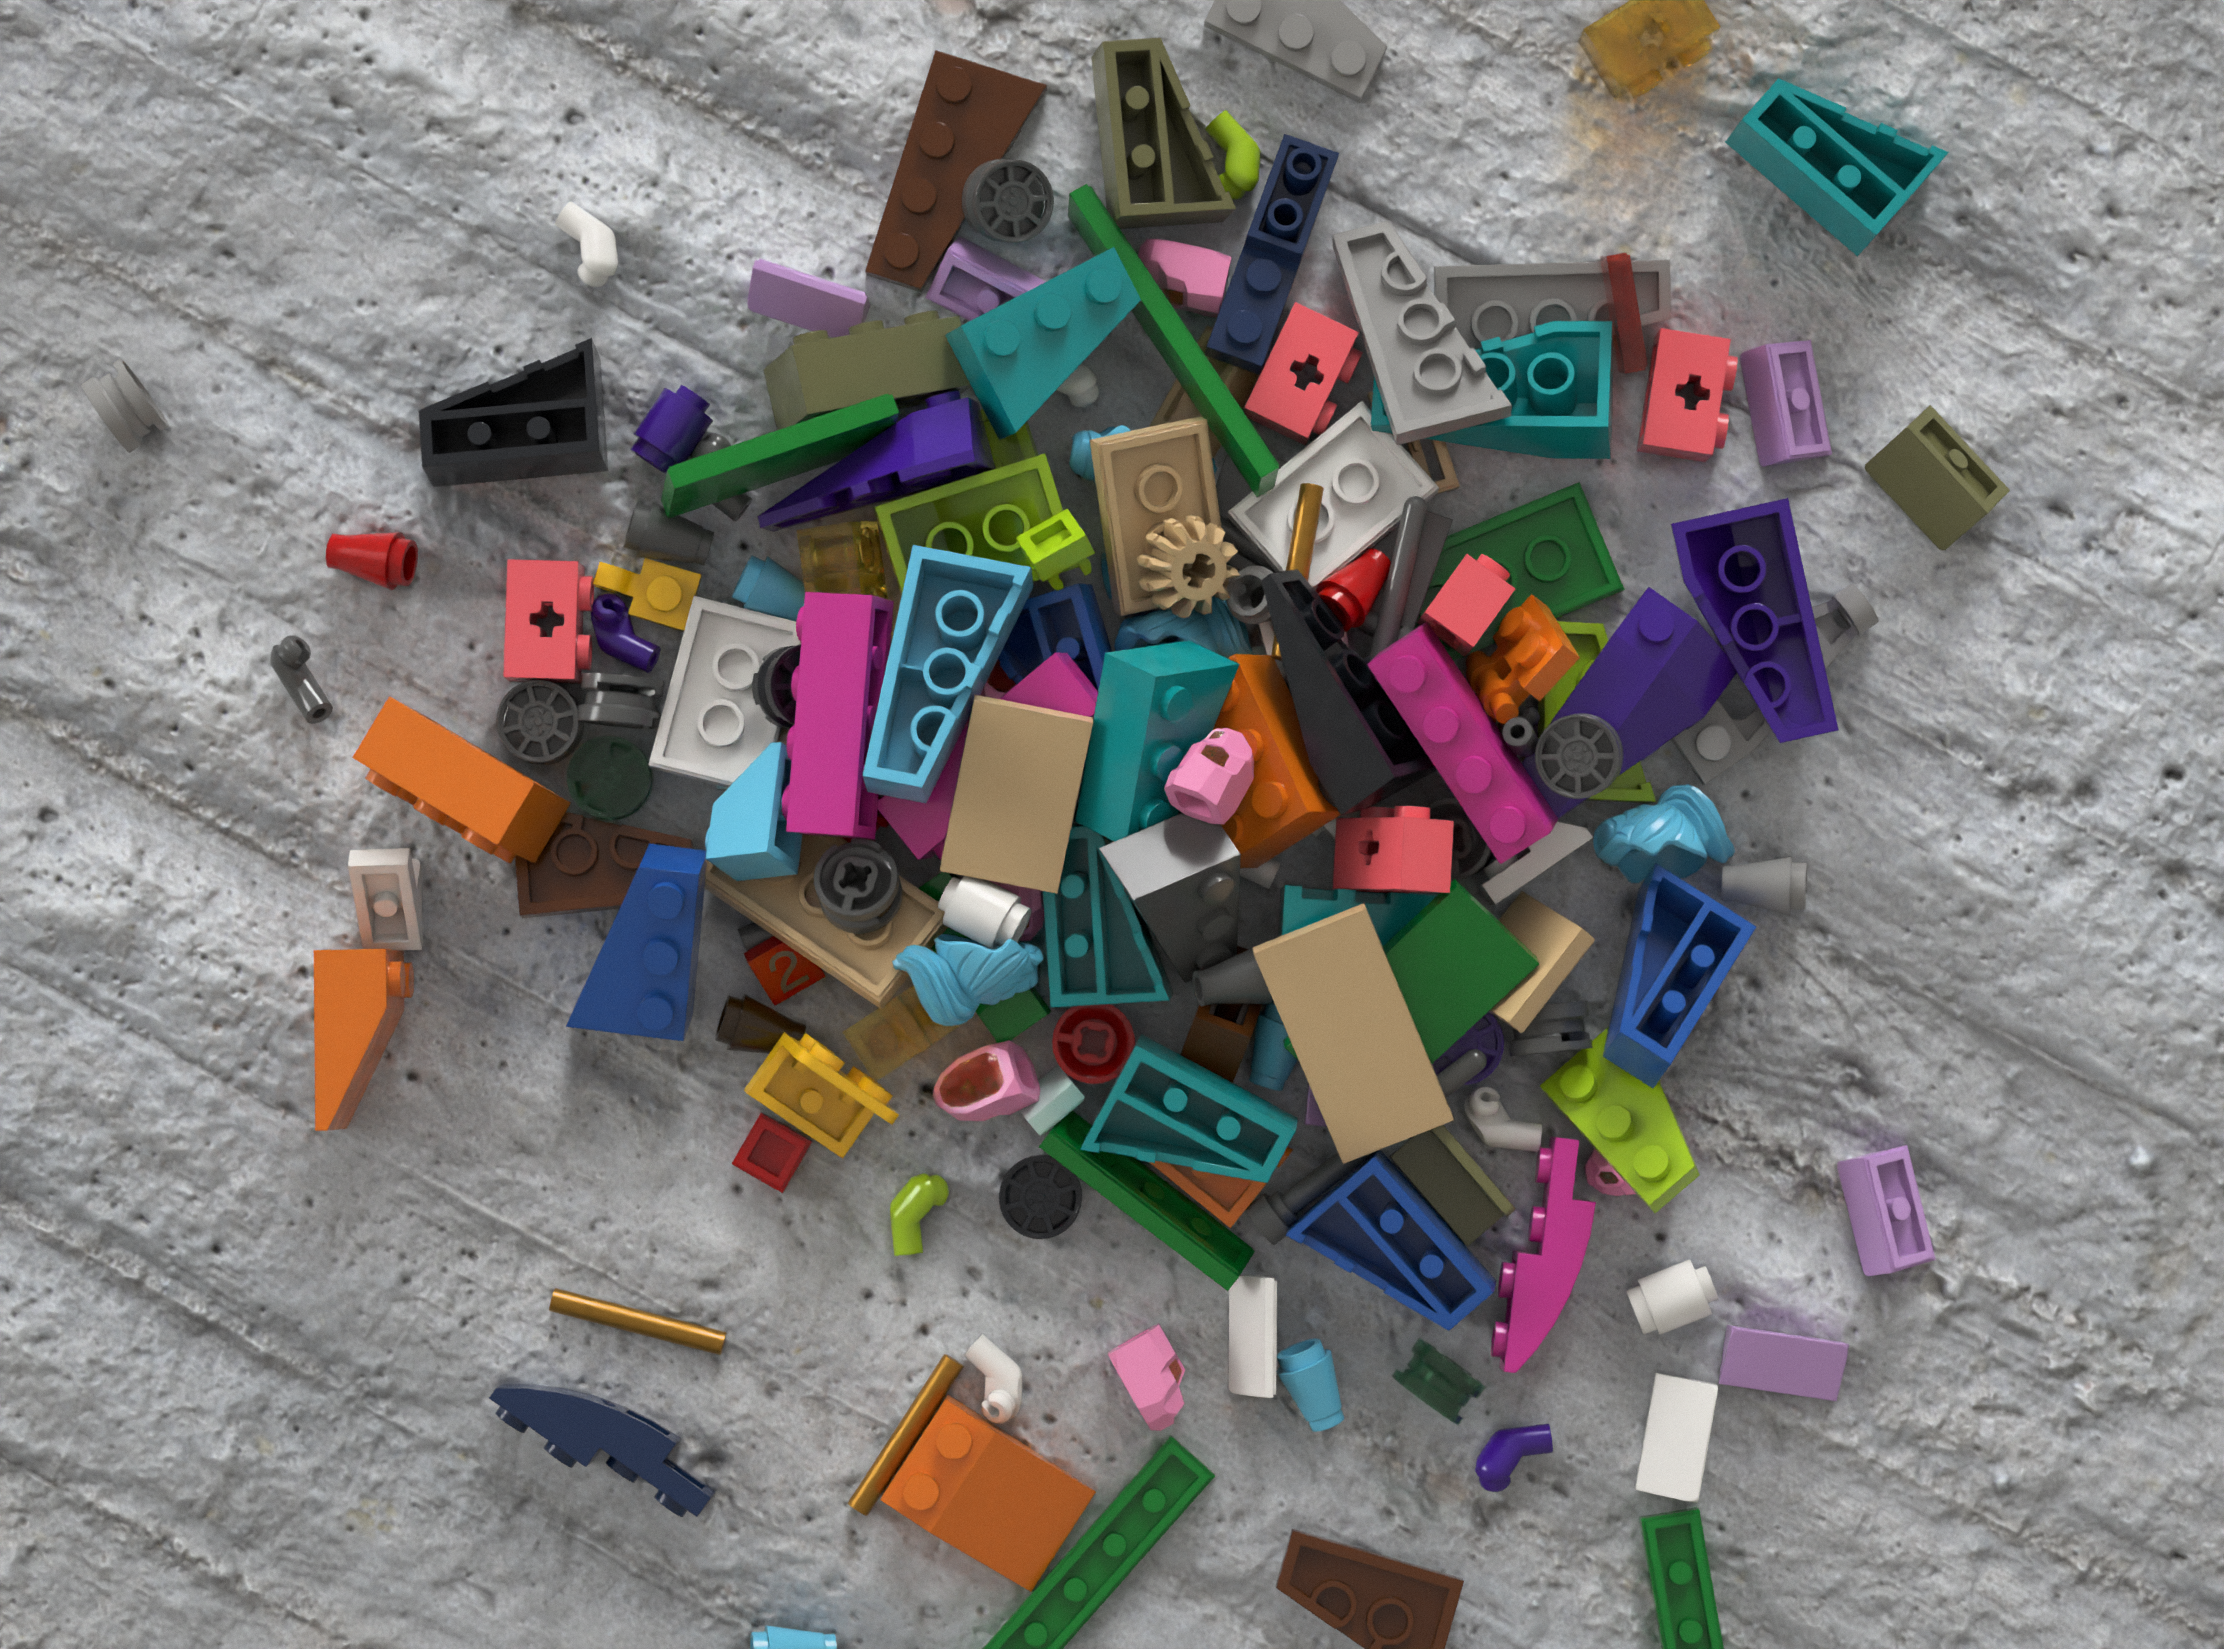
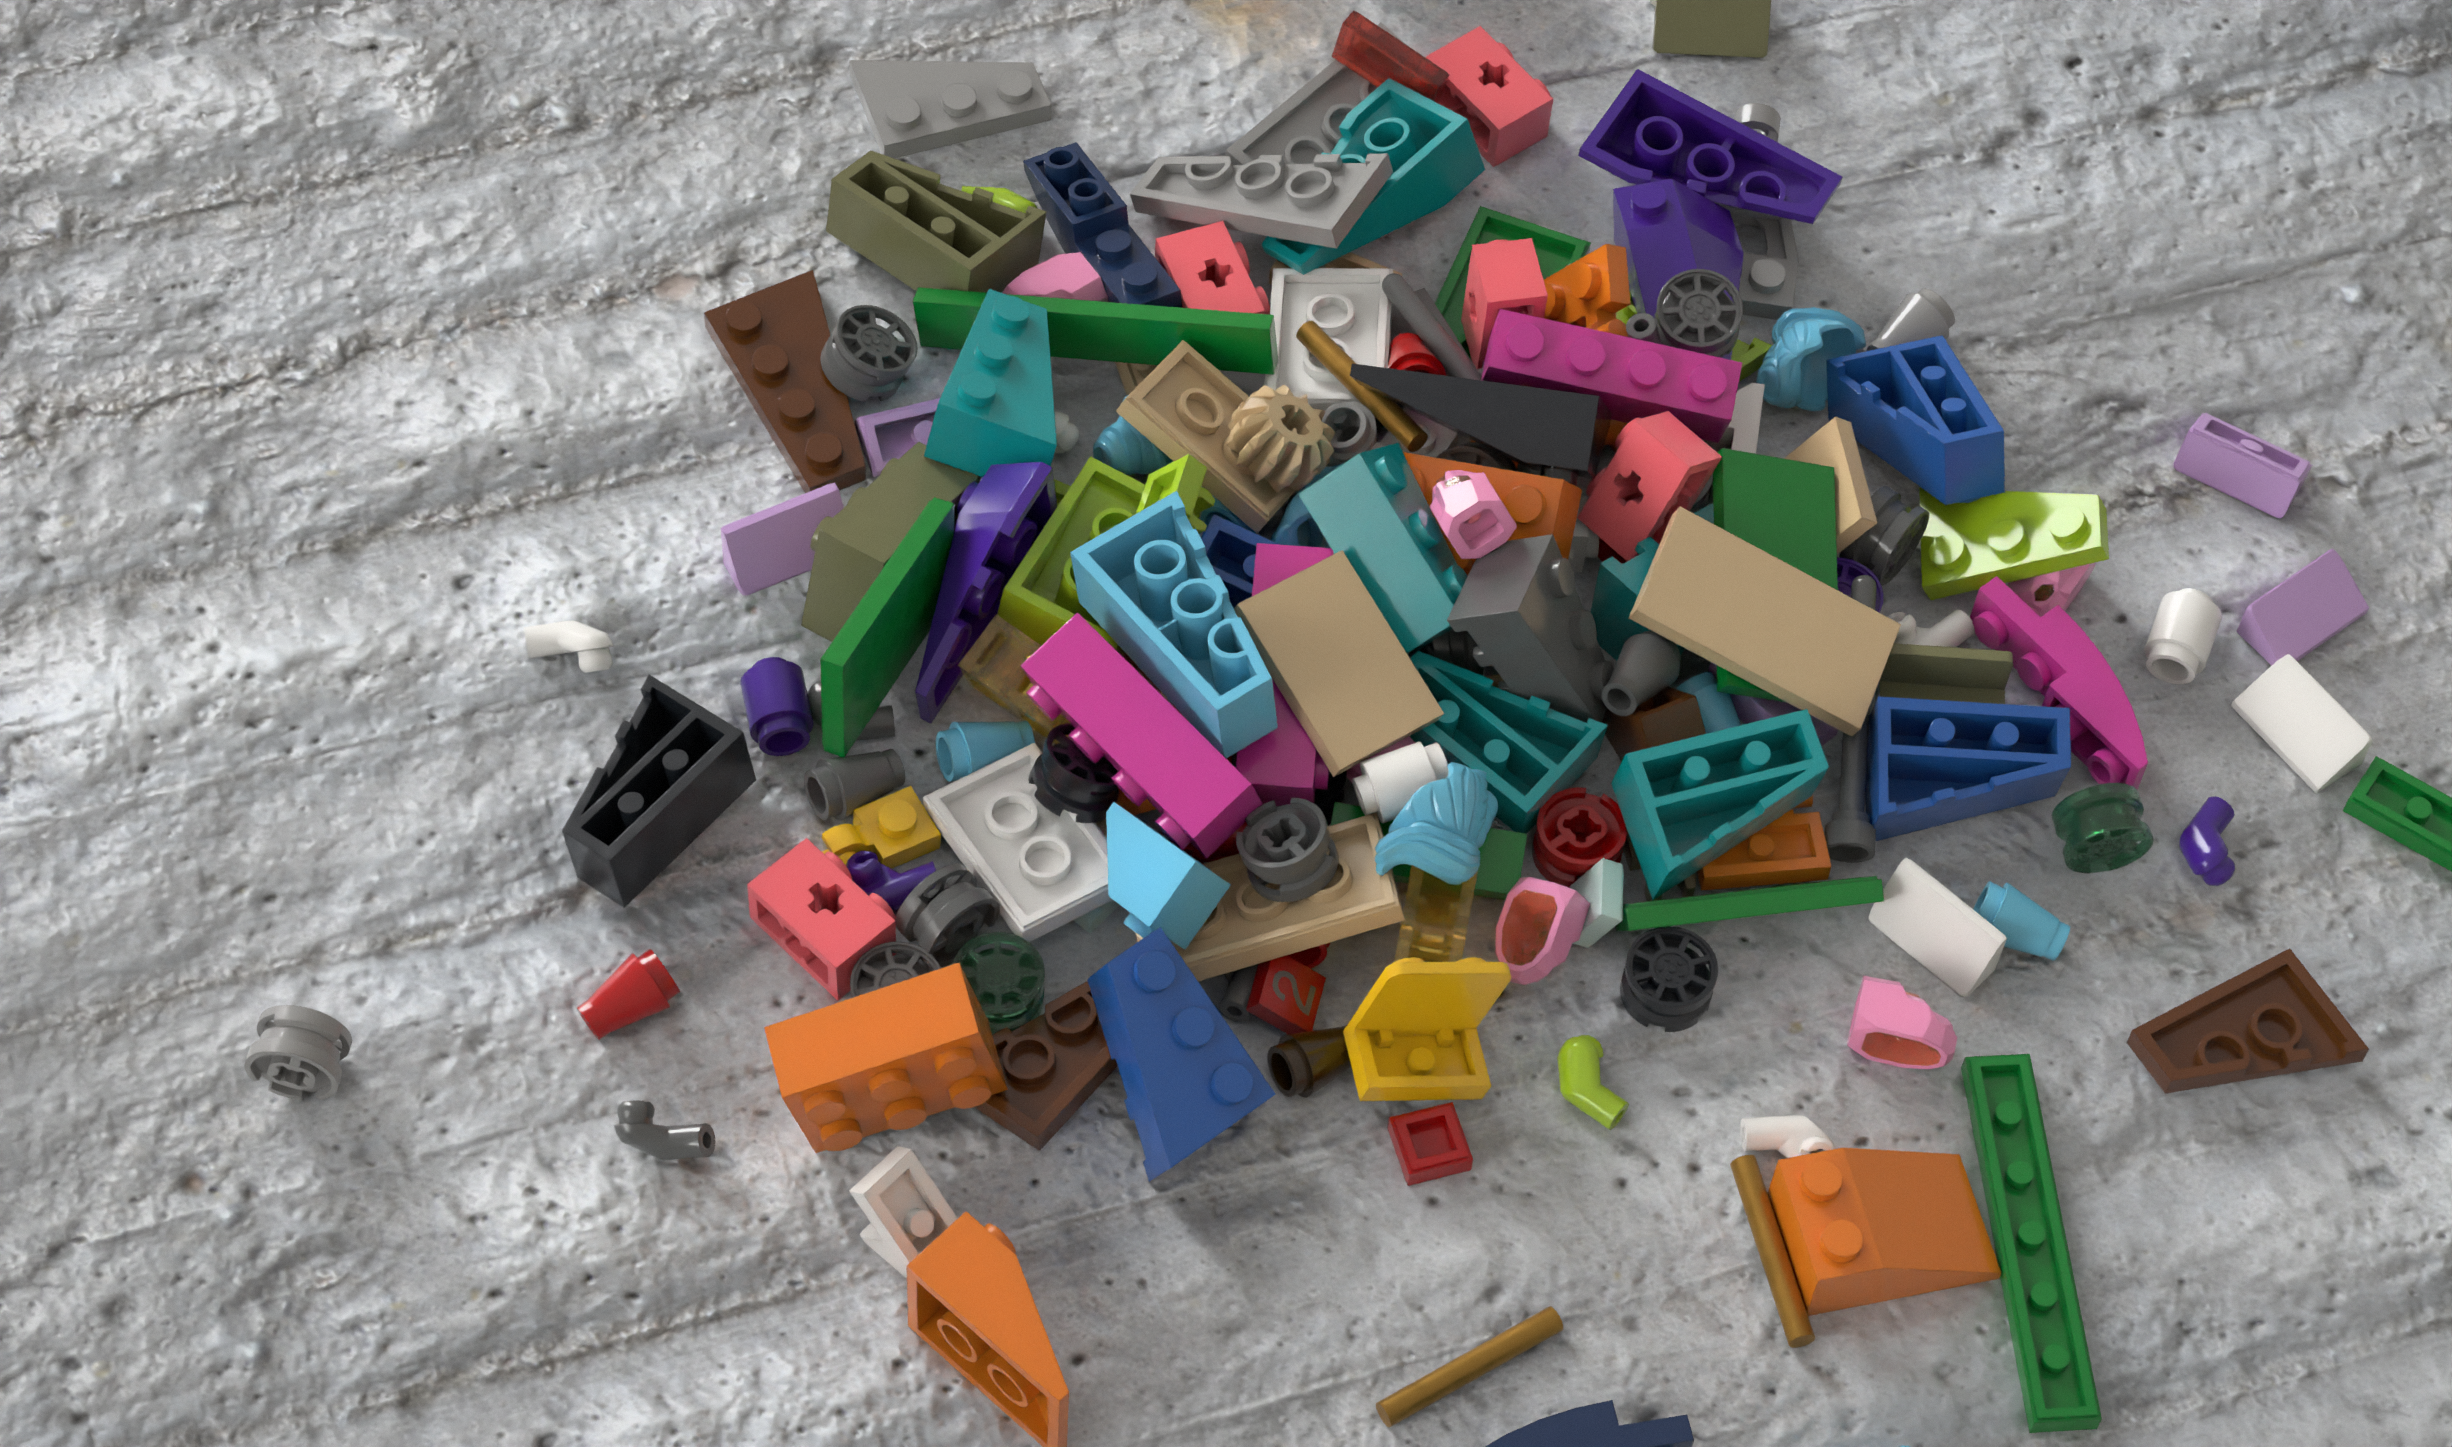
camera: 50 degrees left, 30 degrees down
lavender slope [1740,340,1832,467] -> none

